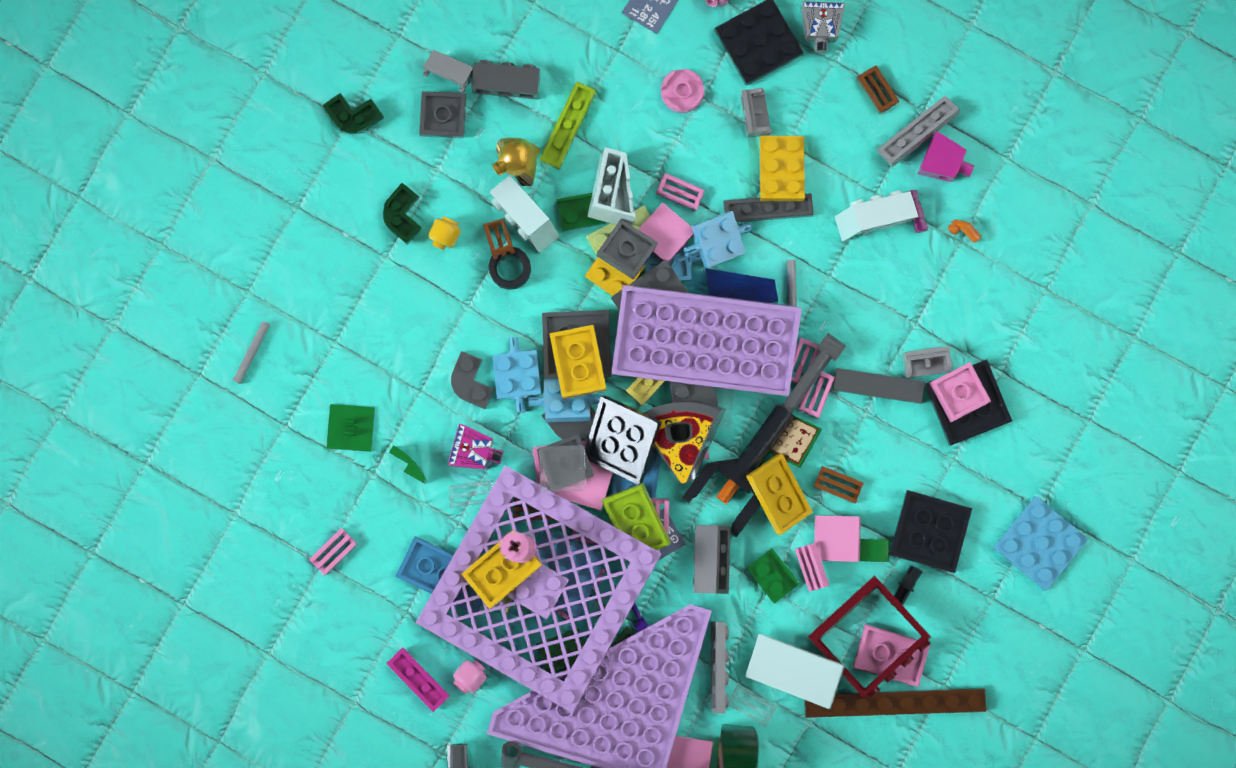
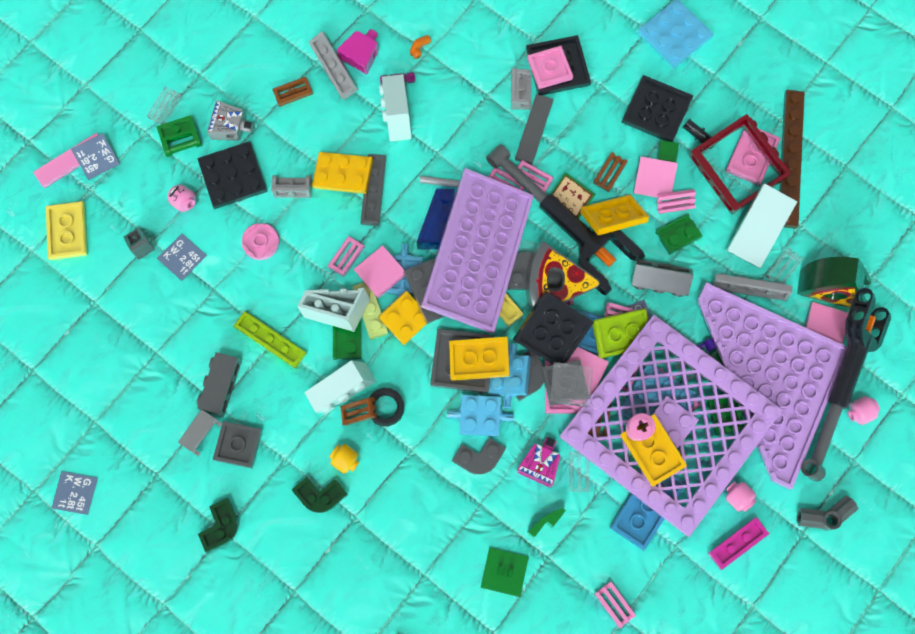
camera: 80 degrees left, 10 degrees down
pearl gold piece [492,137,540,186] -> none
dark grey plate [596,219,658,280] -> none
medium azure plate [684,211,752,268] -> none

